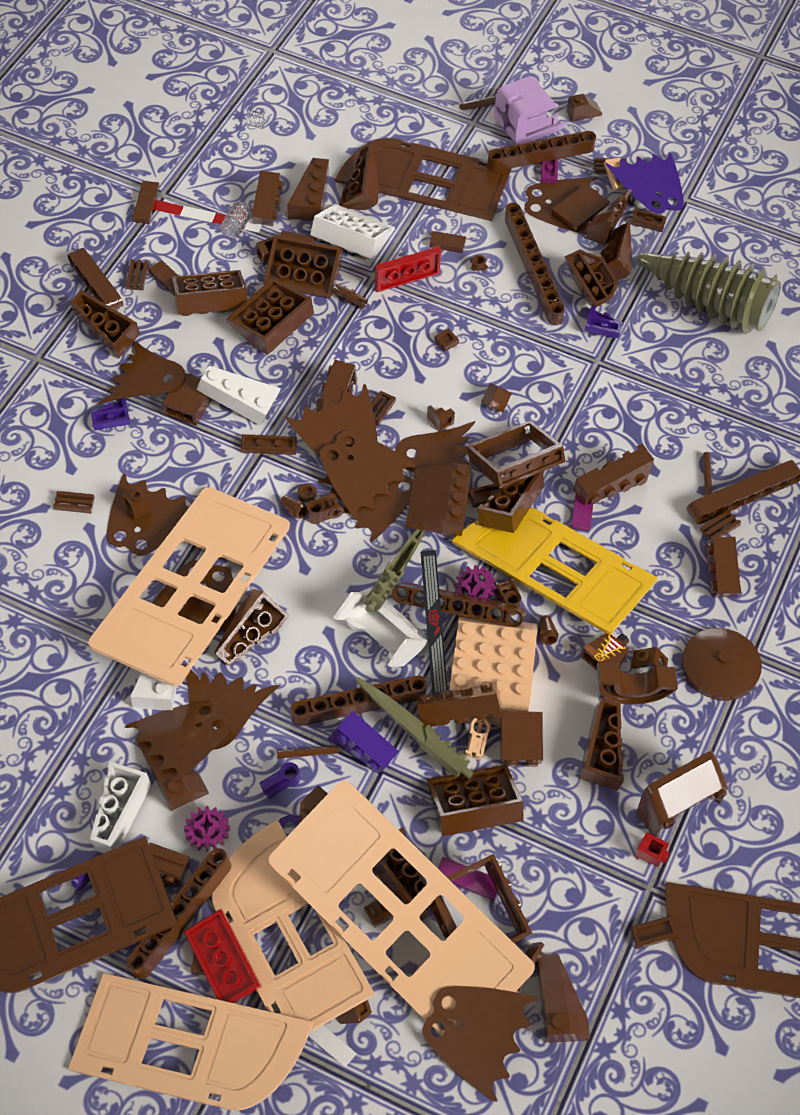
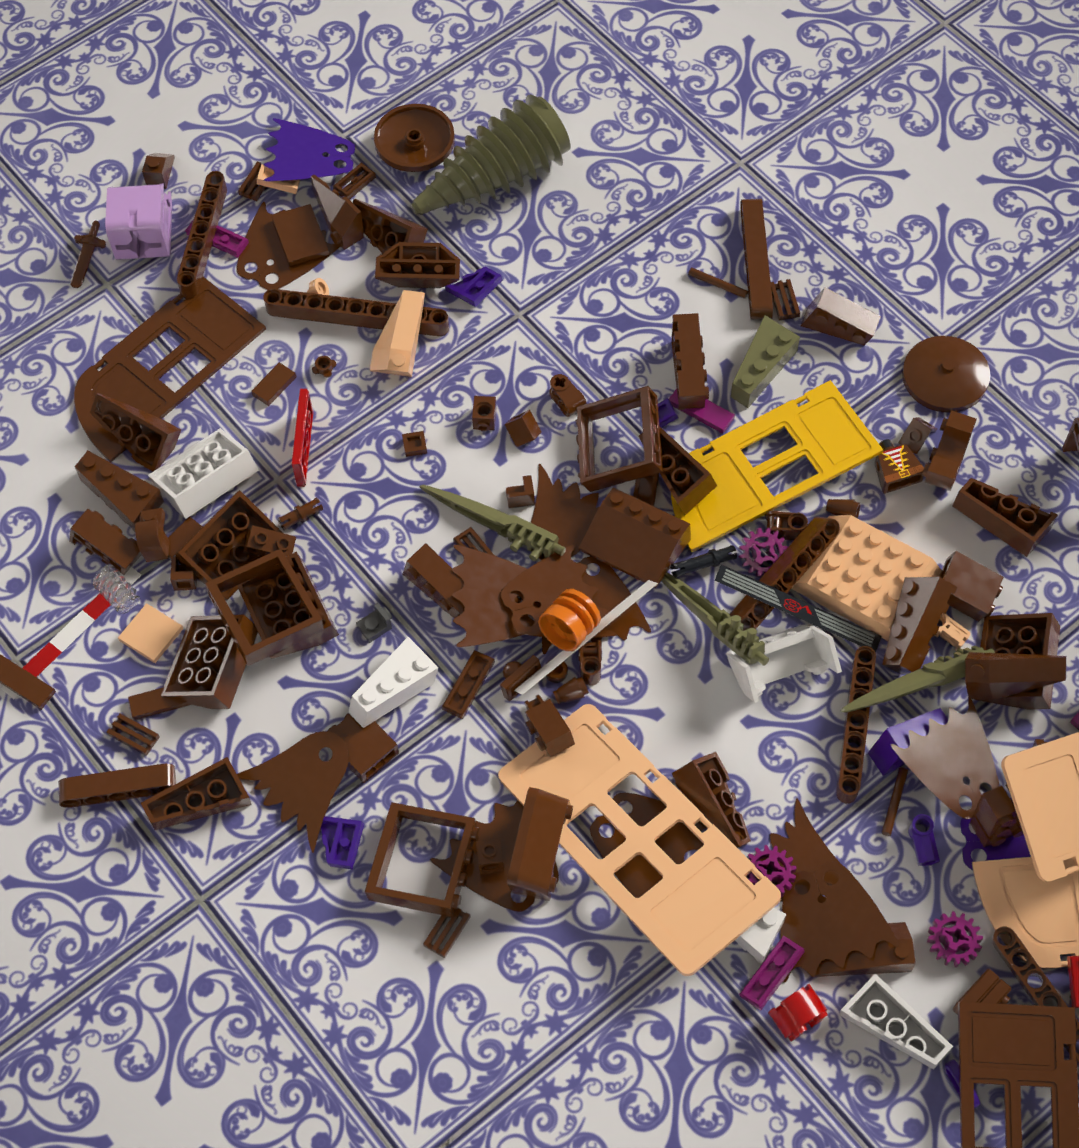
camera: 60 degrees left, 5 degrees up
none -> light nougat tile [118,603,183,663]
none -> reddish brown brick [135,508,170,562]
none -> reddish brown window [205,549,325,666]
none -> reddish brown brick [243,525,296,557]
none -> light nougat tile [307,278,329,295]
none -> dark grey bracket [356,603,392,643]
none -> reddish brown window [364,802,480,917]
none -> light nougat wedge [370,290,425,377]
none -> reddish brown dish [374,104,455,172]
none -> olive piece [419,485,566,561]
none -> reddish brown brick [472,396,497,431]
none -> reddish brown tile [500,655,542,702]
none -> reddish brown windscreen [507,787,573,901]
none -> white sticker [514,580,658,695]
none -> reddish brown brick [524,694,575,757]
none -> orange wheel [538,589,601,651]
none -> reddish brown piece [549,374,587,417]
none -> dark purple tile [658,398,679,428]
none -> black pin [670,545,737,578]
none -> olive wedge [731,315,800,408]
none -> magenta tile [739,935,805,1011]
none -> magenta gear [745,845,796,897]
none -> red brick [768,984,828,1042]
none -> piece [891,698,999,819]
none -> reddish brown wedge [965,652,1067,700]

